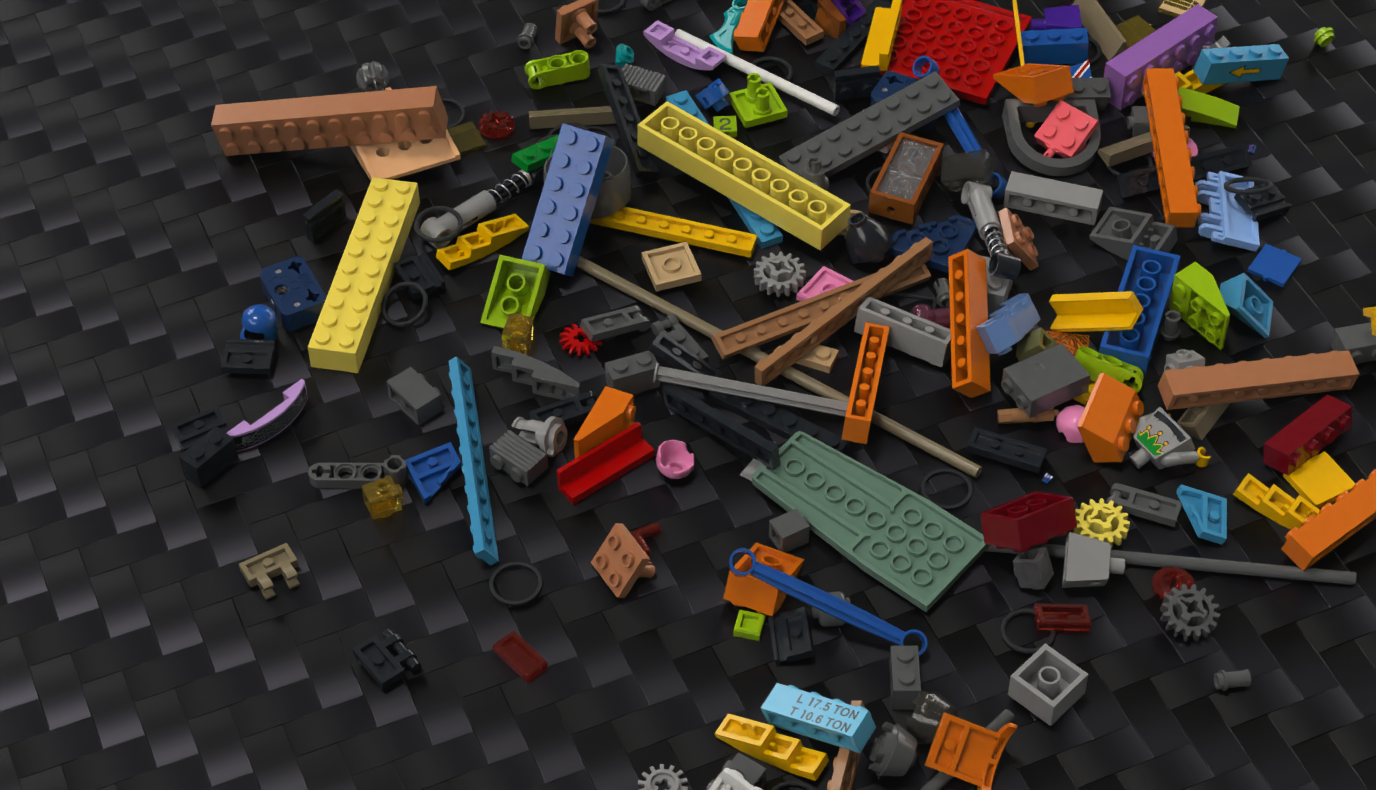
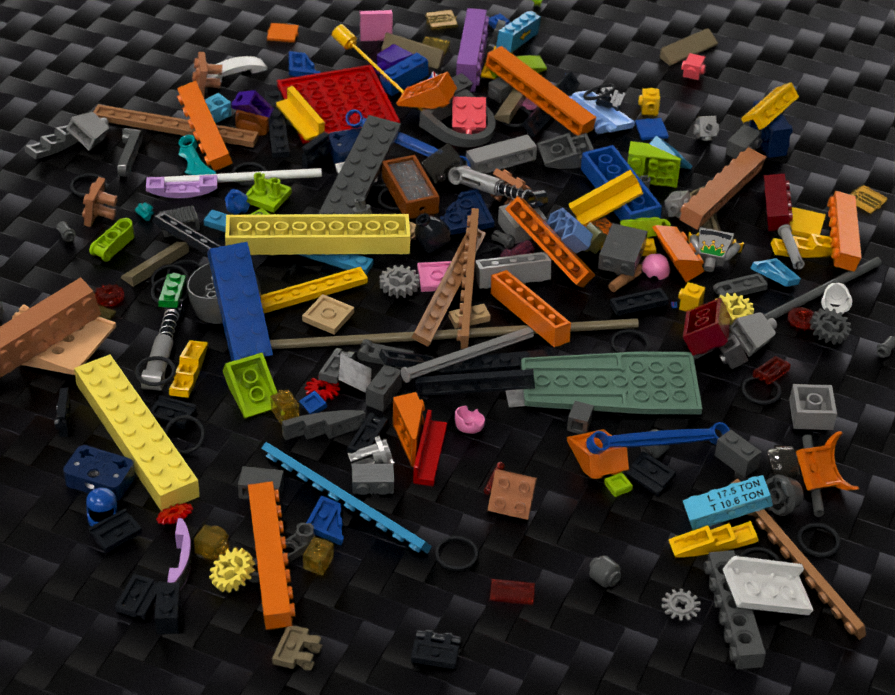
camera: 45 degrees left, 5 degrees down
none -> red gear [156,503,193,525]
none -> clear yellow brick [194,524,229,561]
none -> light yellow gear [209,548,255,593]
none -> orange brick [248,481,296,630]
none -> blue plate [299,391,327,415]
none -> flat silver sticker [339,354,371,393]
none -> blue plate [489,14,510,29]
none -> dark grey head [589,555,621,587]
none -> yellow brick [638,88,660,115]
none -> yellow brick [678,282,705,312]
none -> light grey brick [694,116,719,141]
none -> light grey pin [778,225,805,269]
none -> white hair [821,282,853,314]

